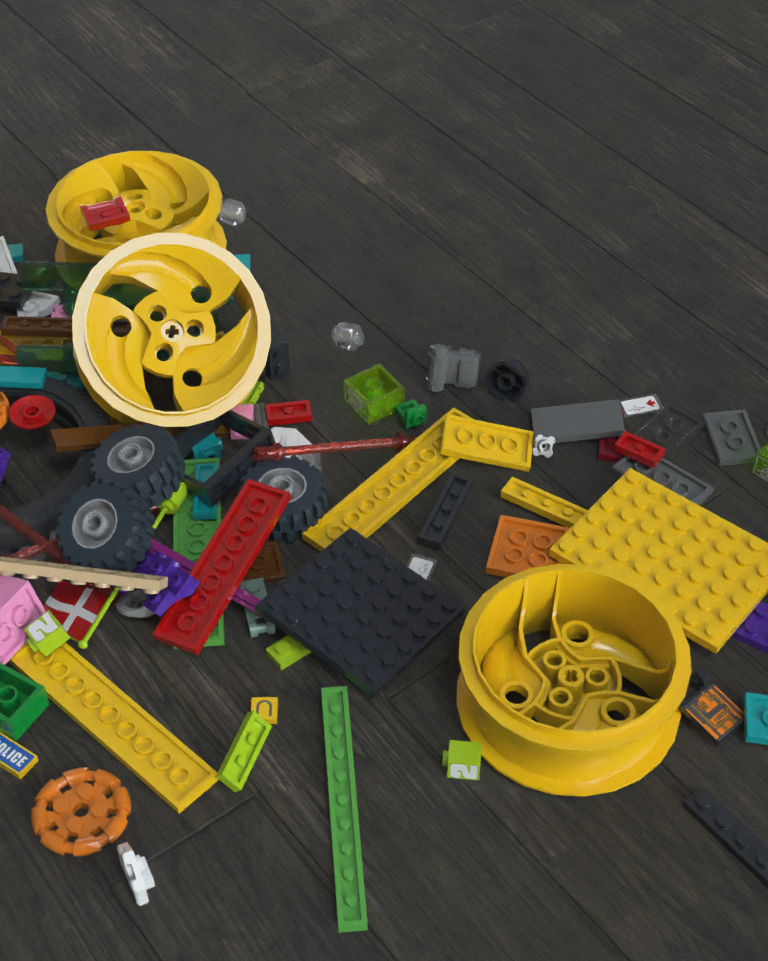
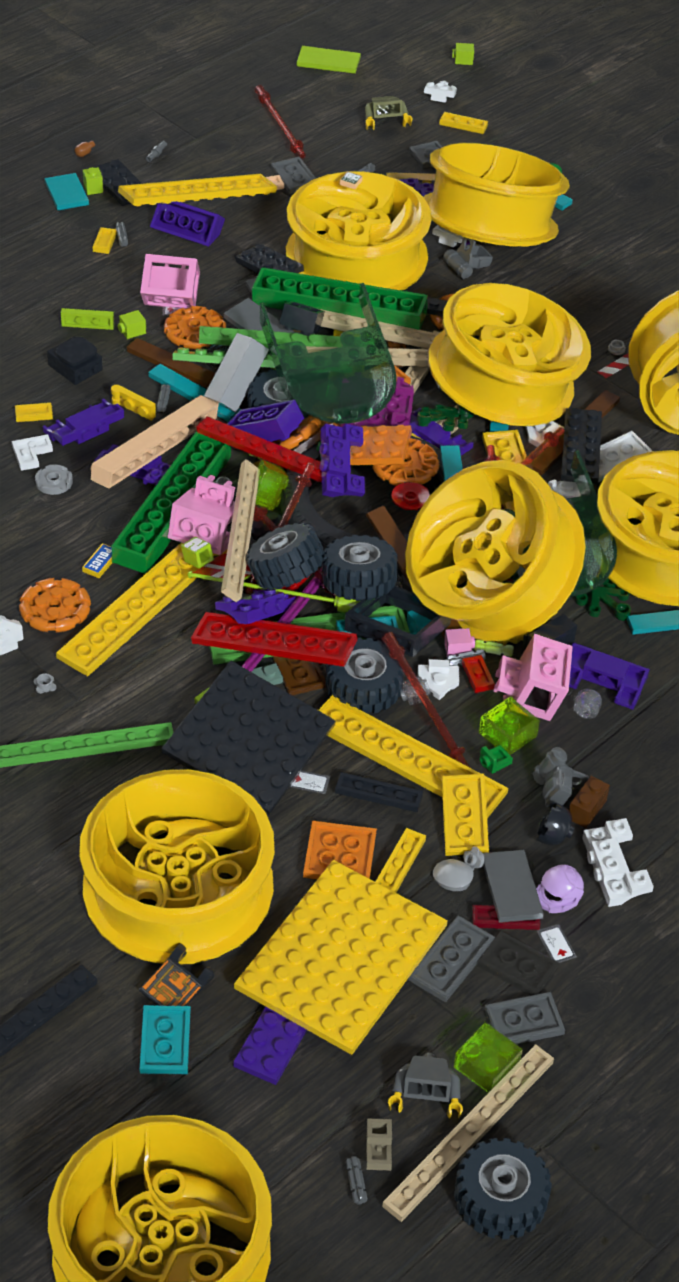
camera: 80 degrees right, 0 degrees up
red plate [80,196,130,231] -> none
lime plate [216,710,272,792] -> none
yellow tile [251,697,278,724] -> none
red plate [614,431,666,469] -> none
none -> light grey plate [34,673,56,694]
none -> light grey hat [433,859,473,891]
none -> bright pink piece [494,634,573,721]
none -> lavender helmet [536,865,584,913]
none -> dark purple bracket [569,643,650,710]
none -> reddish brown brick [569,776,610,829]
none -> white bracket [583,818,653,907]

